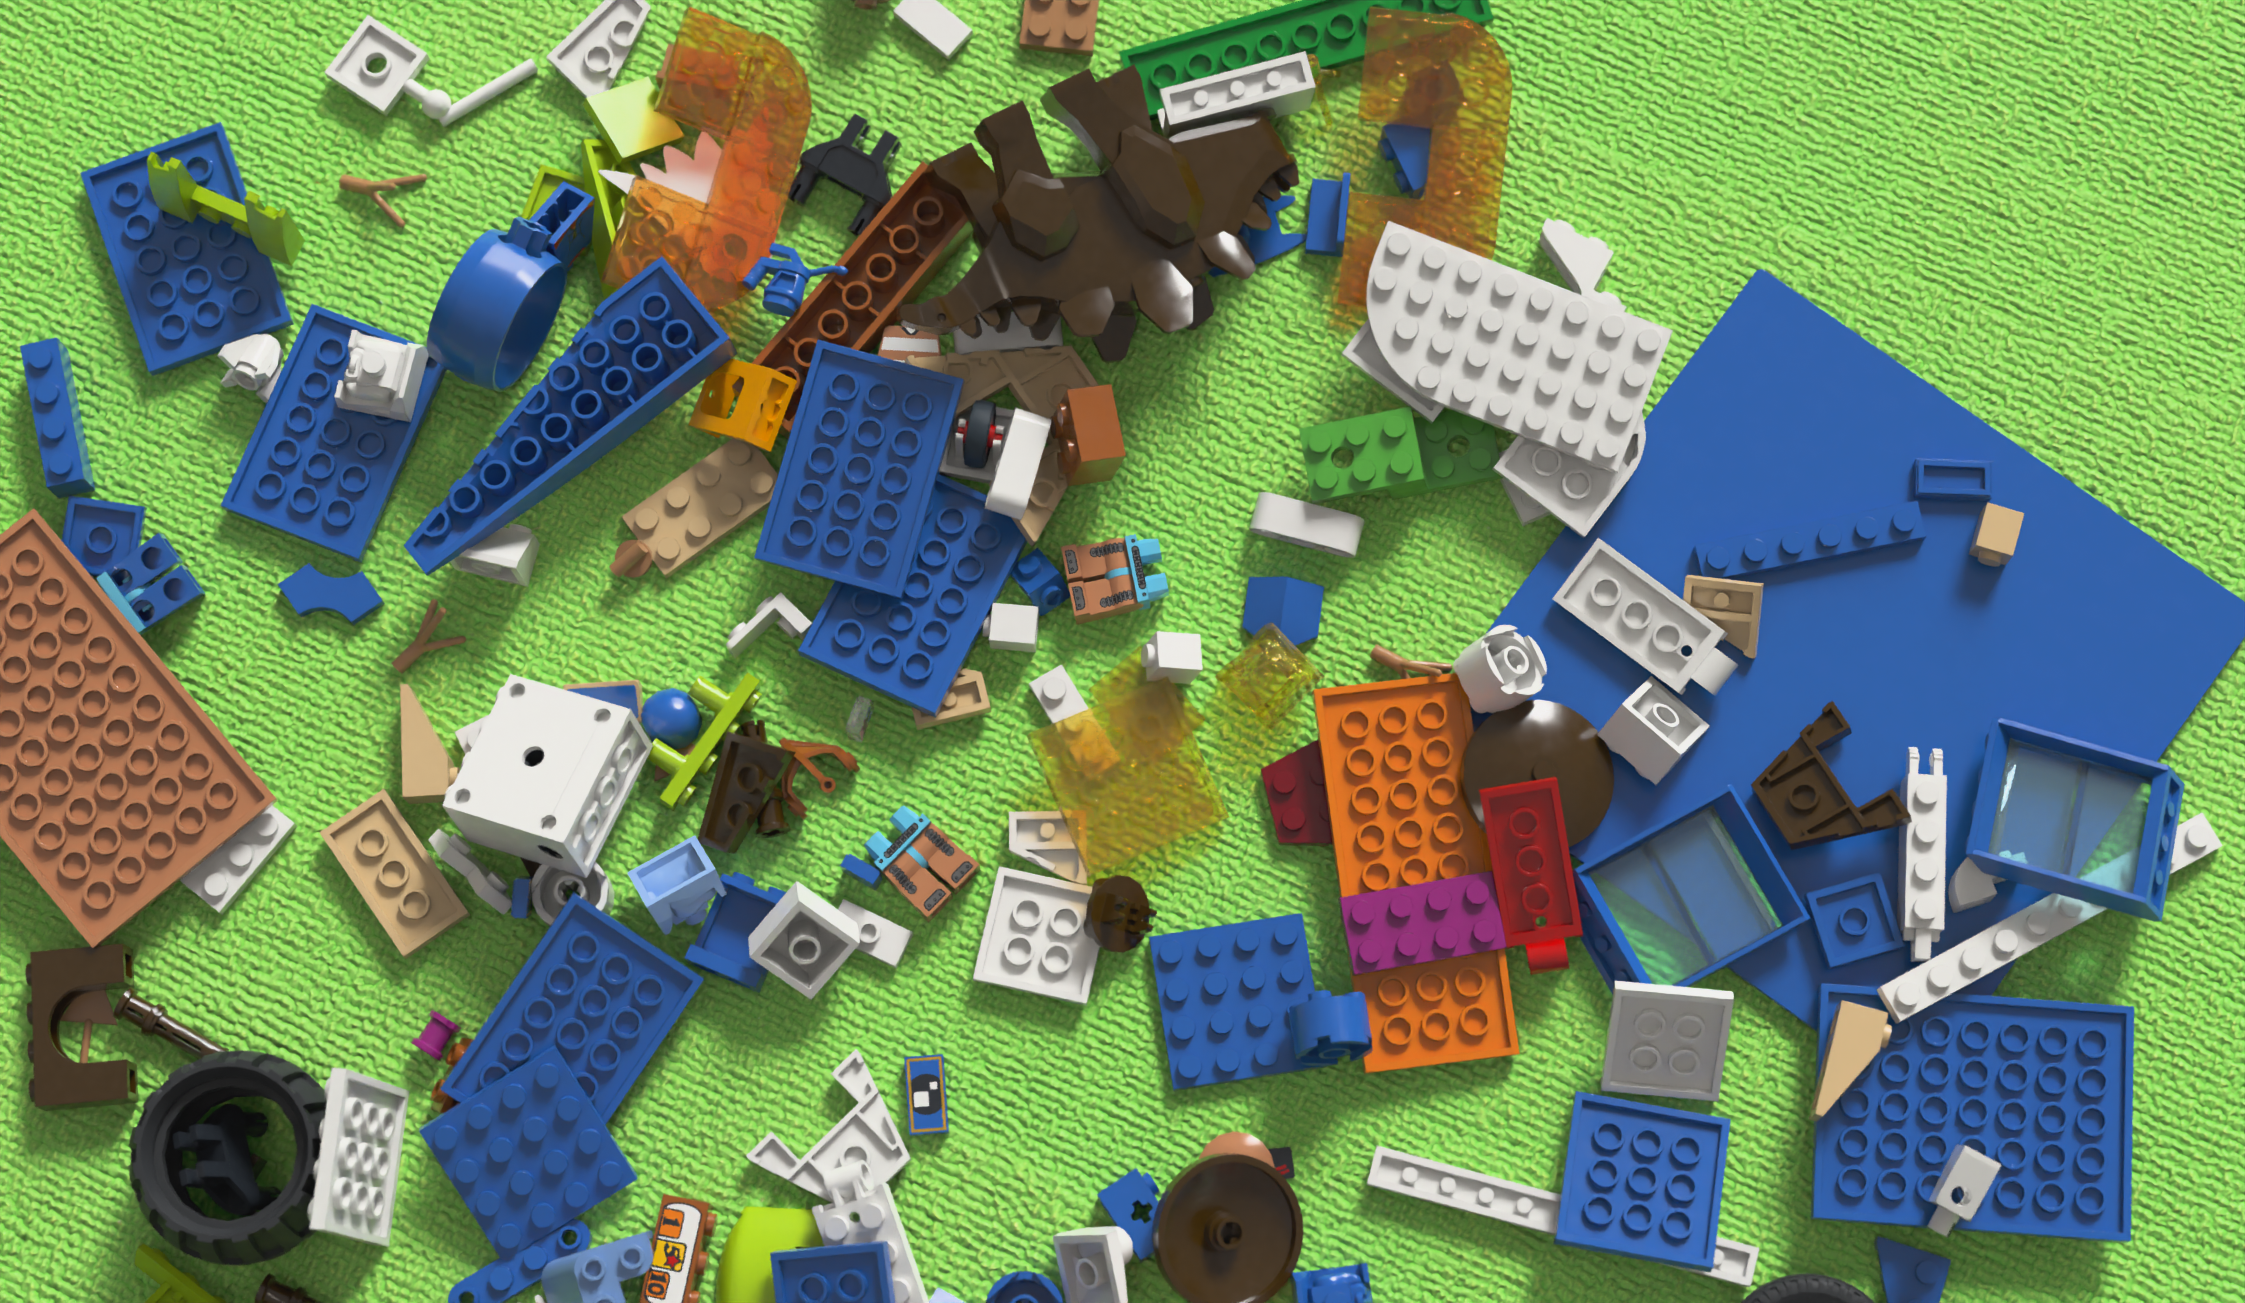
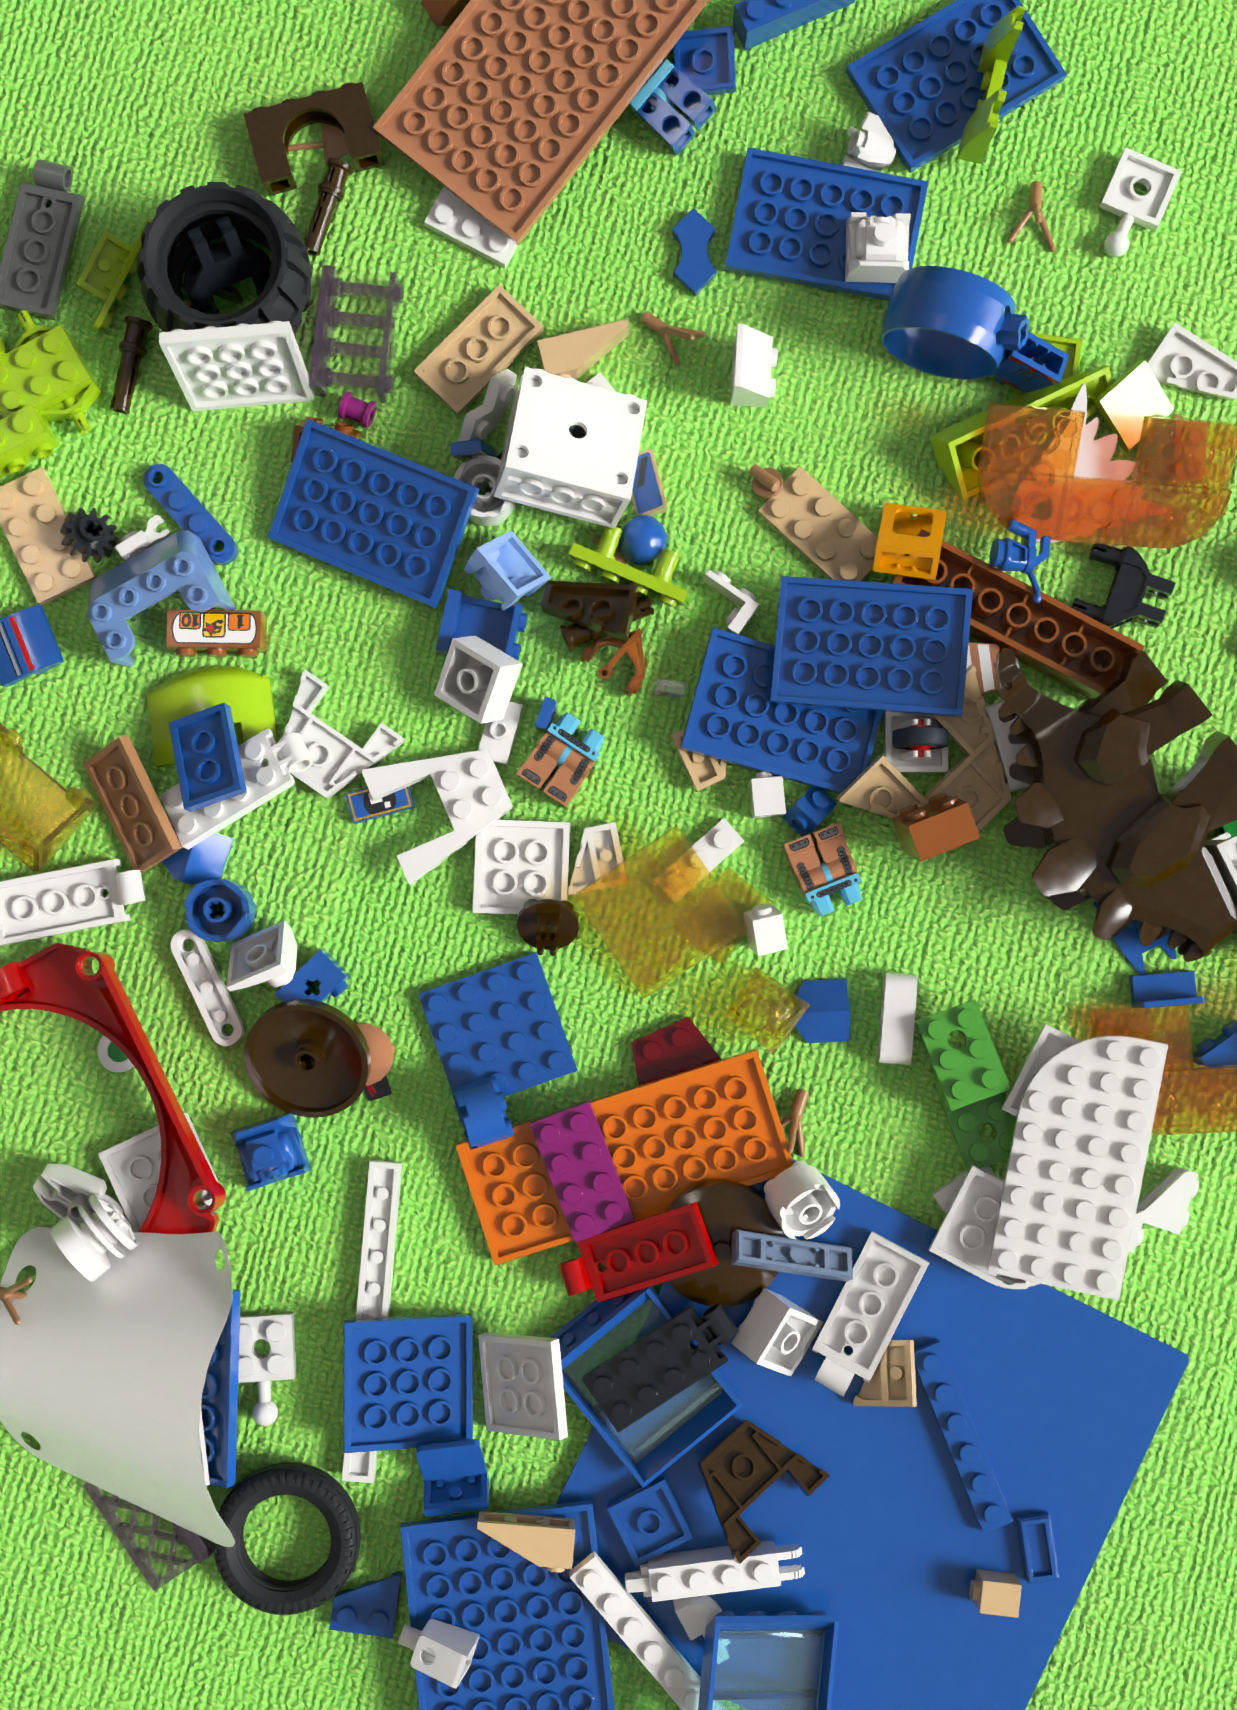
camera: 75 degrees right, 10 degrees up
blue wedge [403,256,737,576] -> none
blue plate [419,1045,638,1260] -> none
white bar [438,58,538,127] -> none
white beam [984,407,1051,520] -> none
none -> fence [309,265,404,403]
none -> white wing [361,749,513,886]
none -> blue bracket [416,1438,489,1517]
none -> black hinge [582,1303,739,1433]
none -> sand blue plate [731,1230,853,1282]

